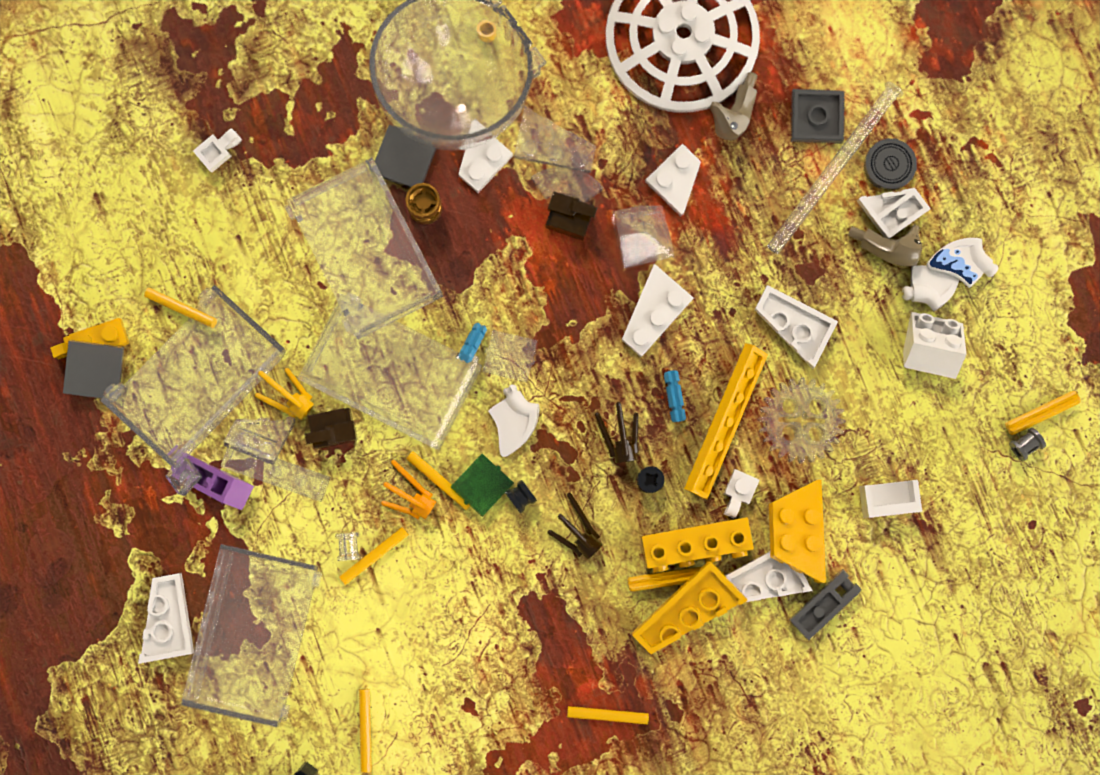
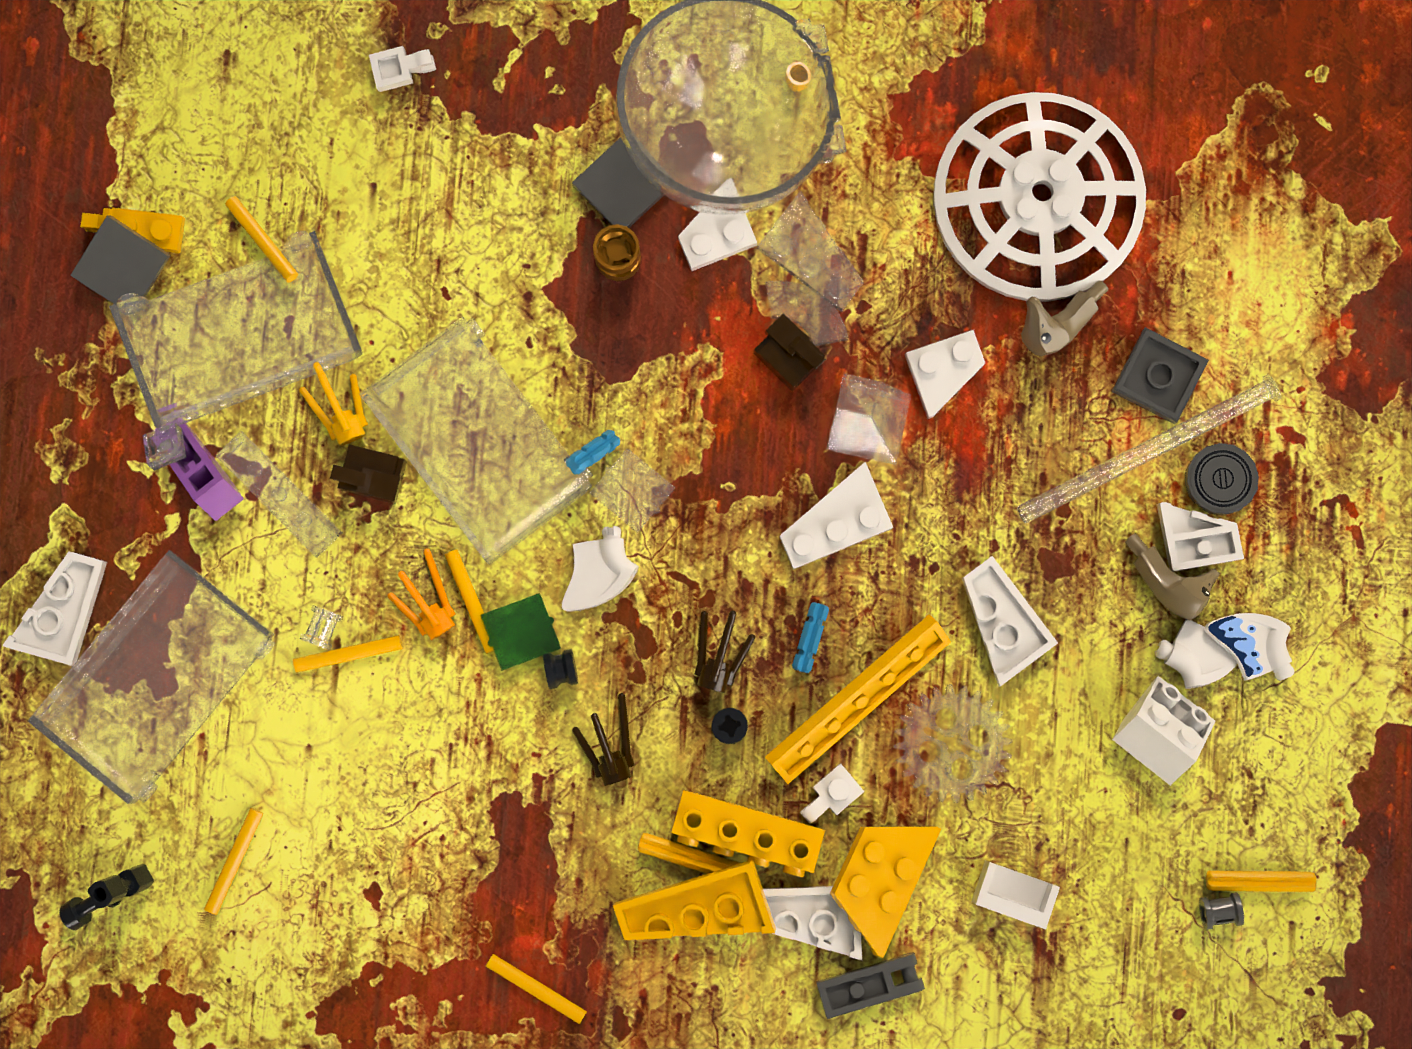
camera: 30 degrees right, 0 degrees up
clear wing [224,417,295,465] -> none
clear windscreen [284,157,444,339] -> none

